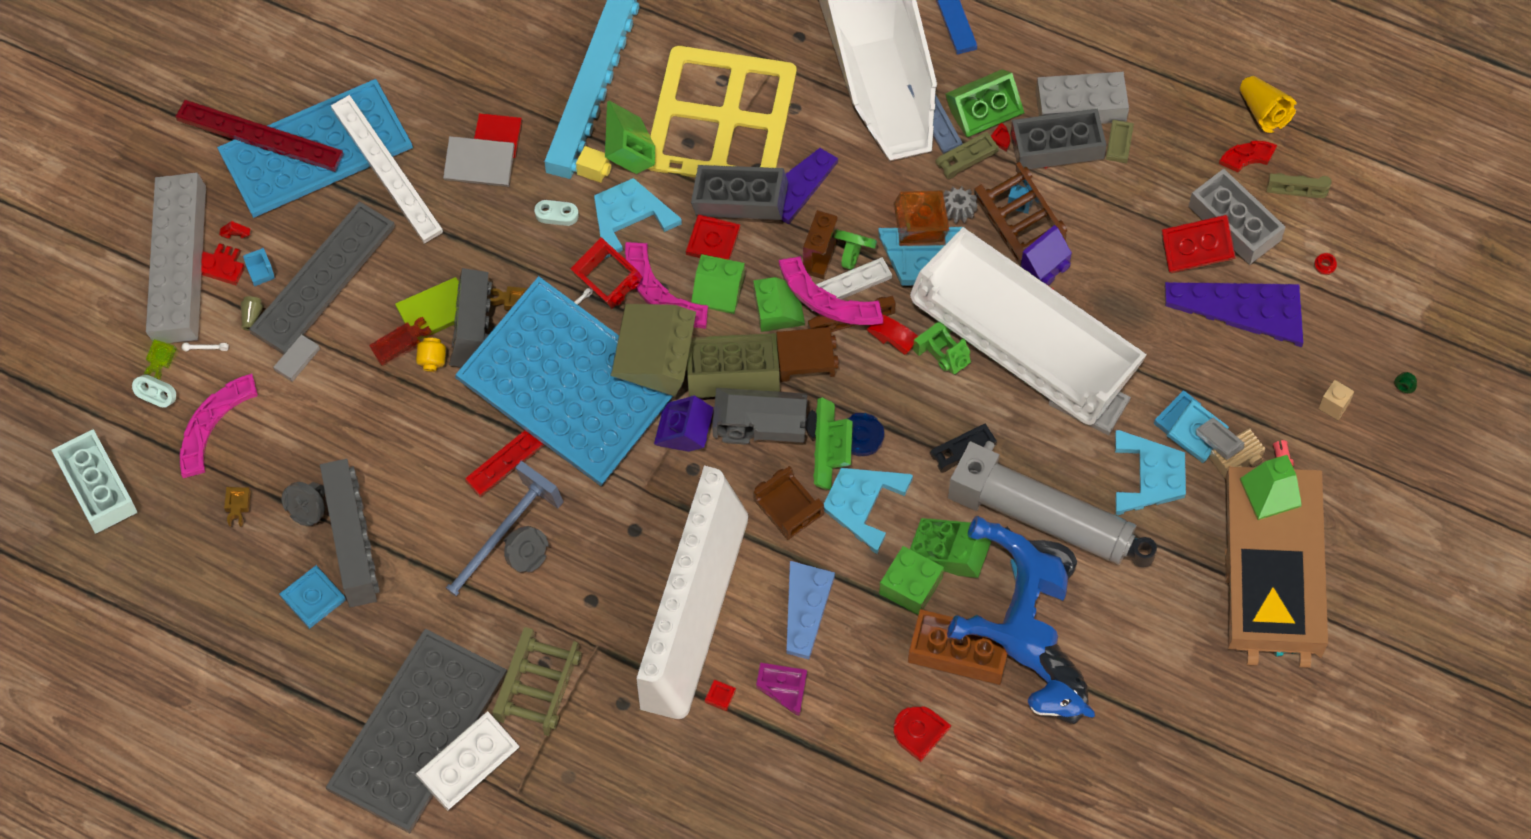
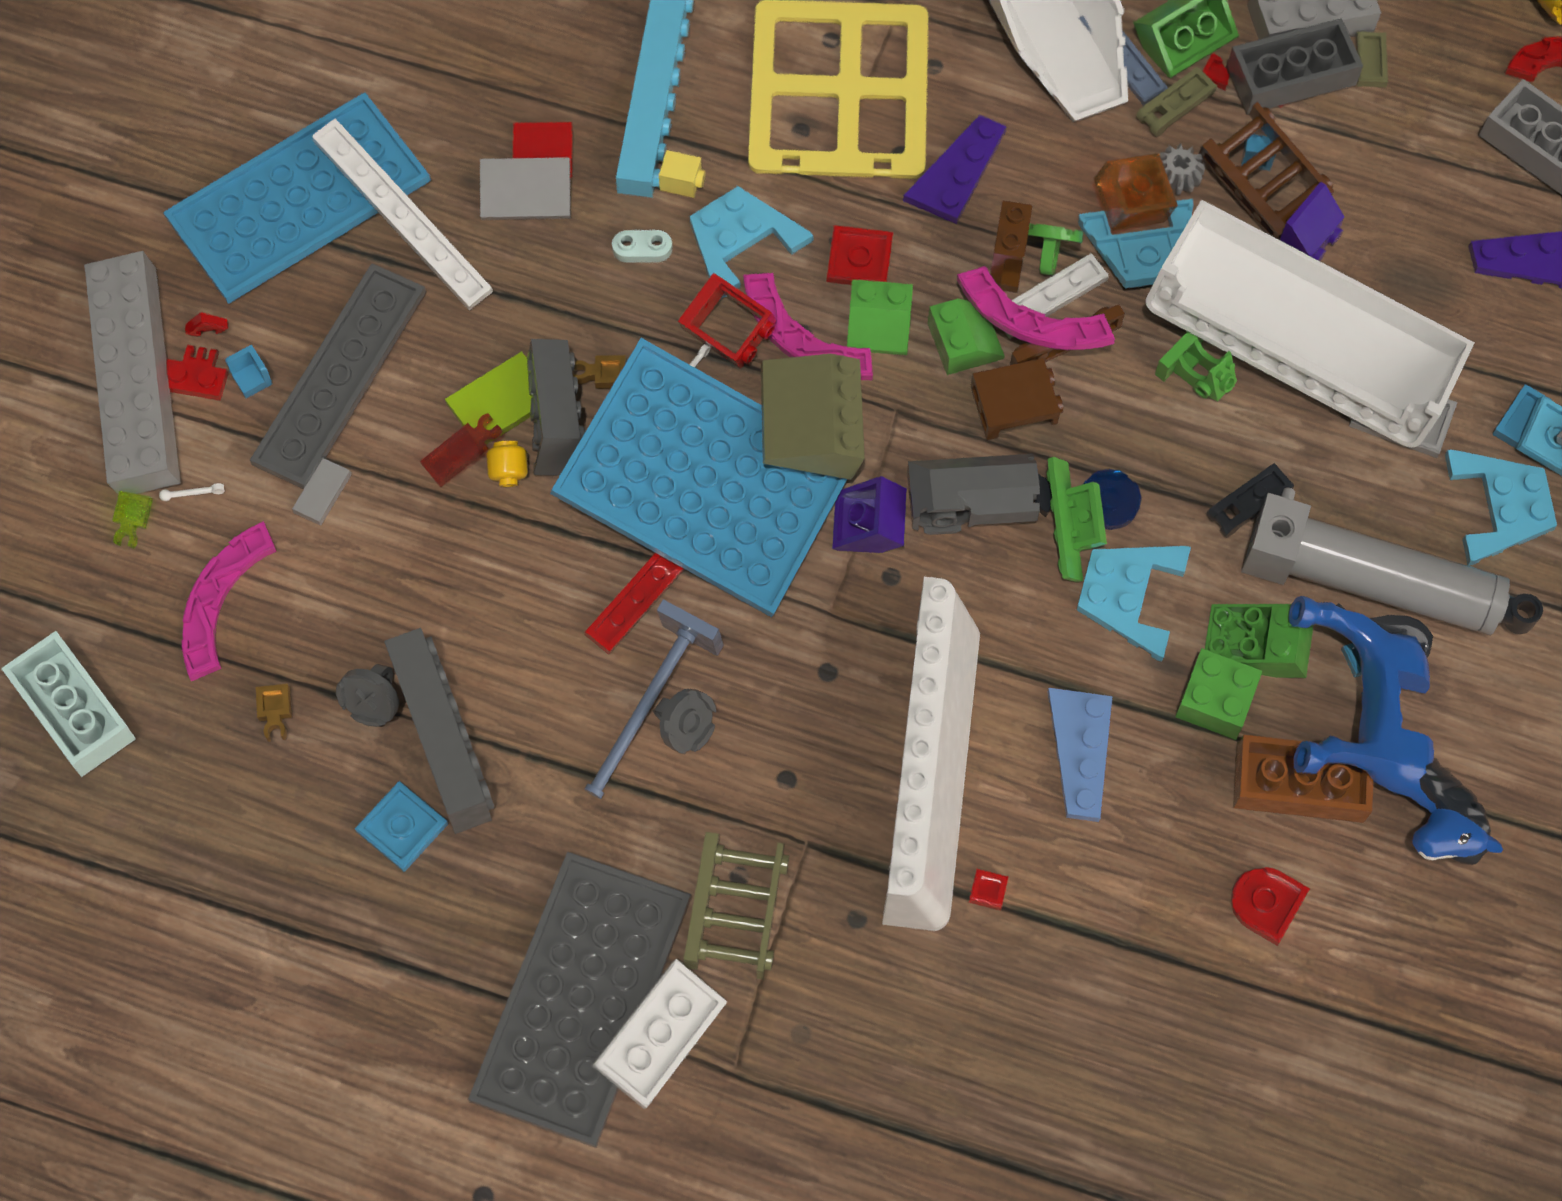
camera: 10 degrees left, 5 degrees up
light aqua plate [132,375,176,407] -> none
dark red tile [175,100,344,172] -> none
olive cone [241,296,263,331] -> none
bright green slope [605,101,655,174] -> none
olive slope [687,333,780,399] -> none
dark grey brick [691,165,788,220] -> none
reddish brown panel [753,466,824,540] -> none
magenta wing [756,663,807,716] -> none
red slope [867,314,918,355] -> none
red tile [1162,215,1236,273] -> none

